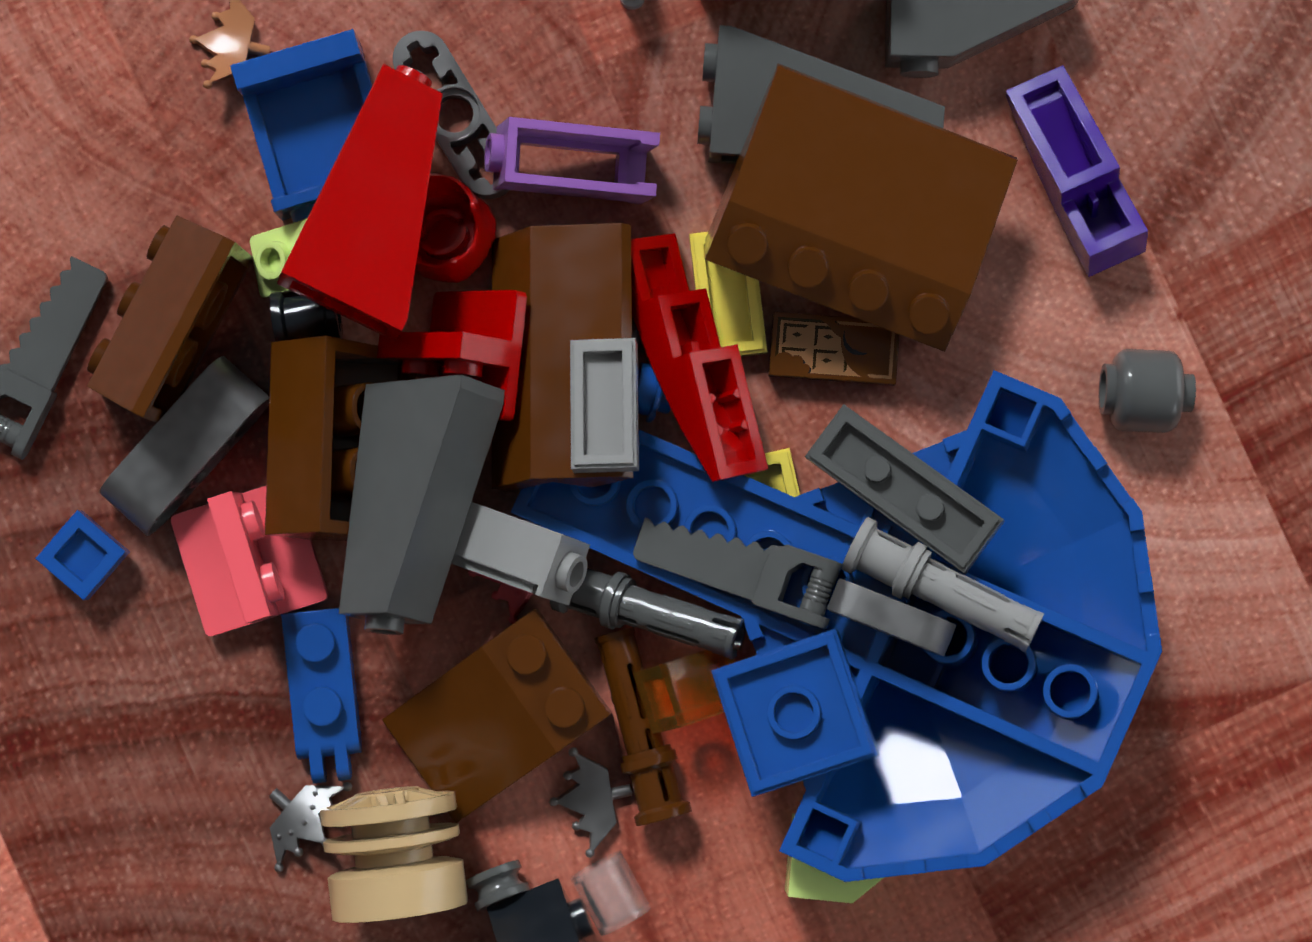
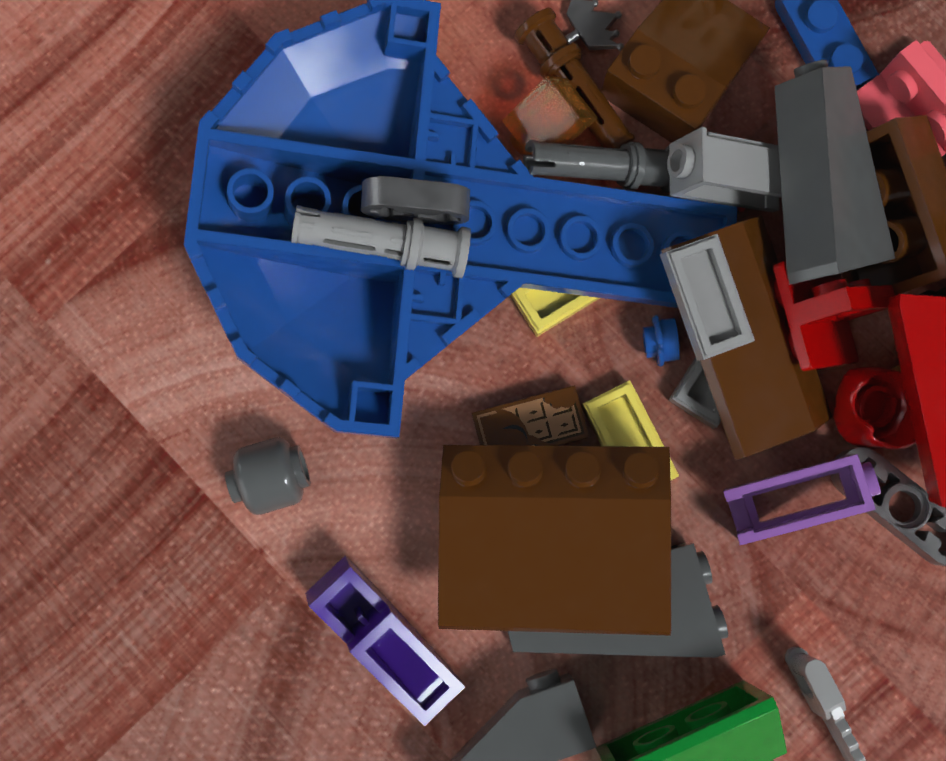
camera: 165 degrees right, 5 degrees down
red slope [631,233,768,482] -> none
dark grey piece [633,518,842,630] -> none
blue tile [711,628,880,797] -> none
dark grey tile [805,404,1005,575] -> none

